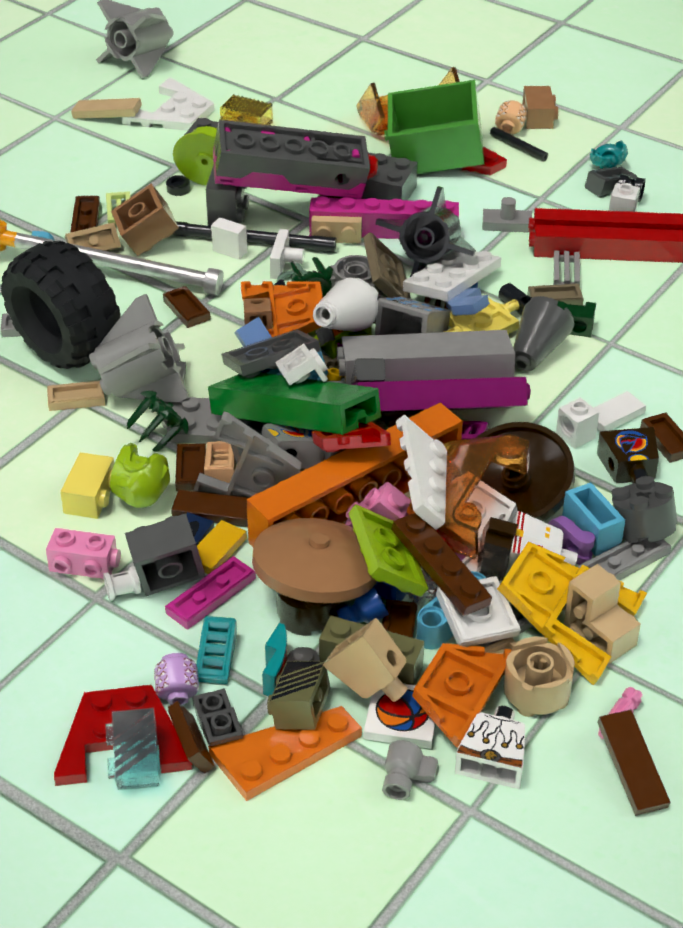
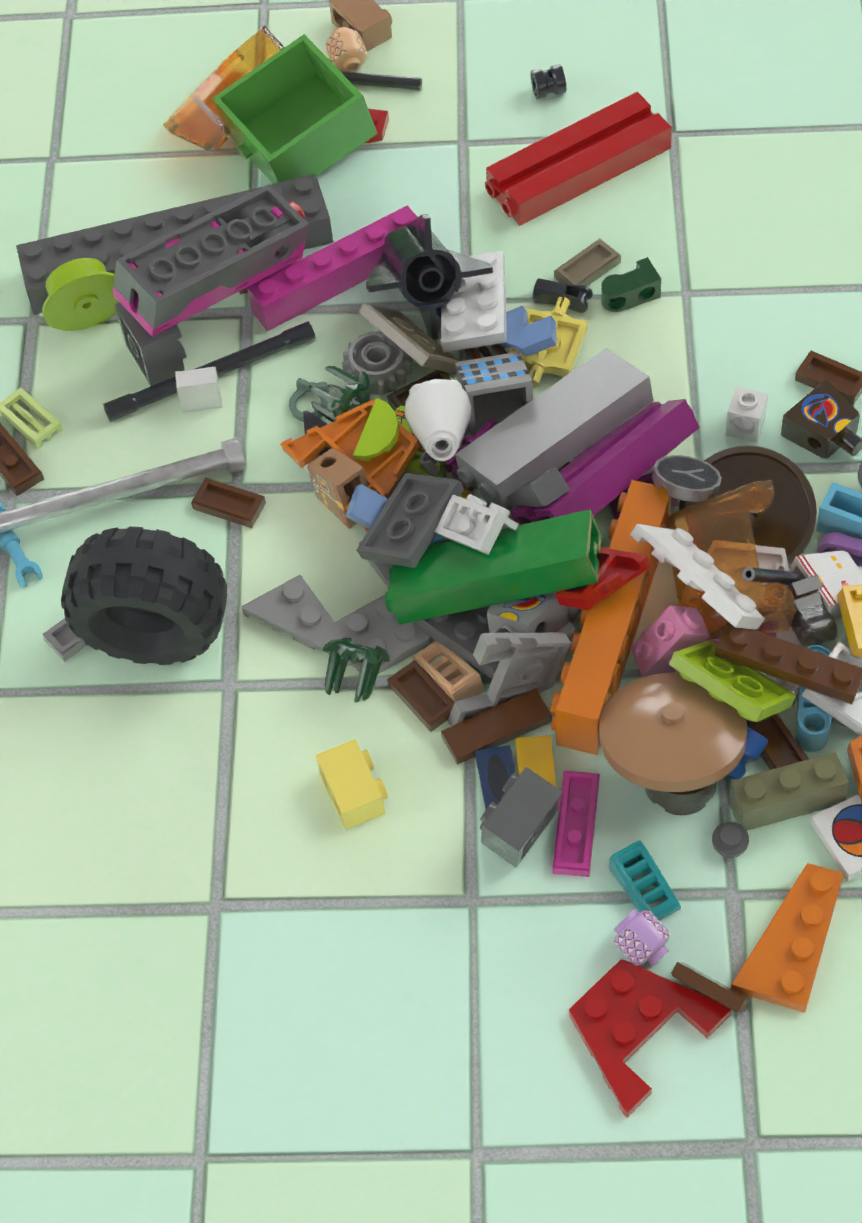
camera: 30 degrees left, 15 degrees up
bright pink brick [46,528,121,579] -> none
tan tile [47,381,105,411] -> none
tan plate [65,222,121,251] -> none
light grey brick [89,294,190,402] -> none
white bush [103,566,141,601] -> none
brick [106,708,160,790] -> none
lime helmet [110,443,170,508] -> none
medium nougat brick [111,183,179,256] -> none
black tile [166,175,190,196] -> none
dark grey slope [192,688,243,747] -> none
clear yellow brick [220,94,273,125] -> none
teal slope [262,623,287,696] -> none
olive brick [267,661,331,730] -> none
white tile [270,229,305,279] -> none
tan plate [311,216,362,244] -> none
tan torso [323,618,408,702] -> none
light grey tile [482,197,532,233] -> none
dark grey cone [513,296,574,371] -> none
light grey tile [553,250,580,286] -> none
dark grey slope [585,167,638,197] -> none
teal hair [590,140,628,169] -> none
white tile [594,391,647,431] -> none
white brick [609,183,640,212] -> none
none -> lime tile [353,398,400,461]
none -> tile [652,455,722,502]
none -> black piece [742,567,805,586]

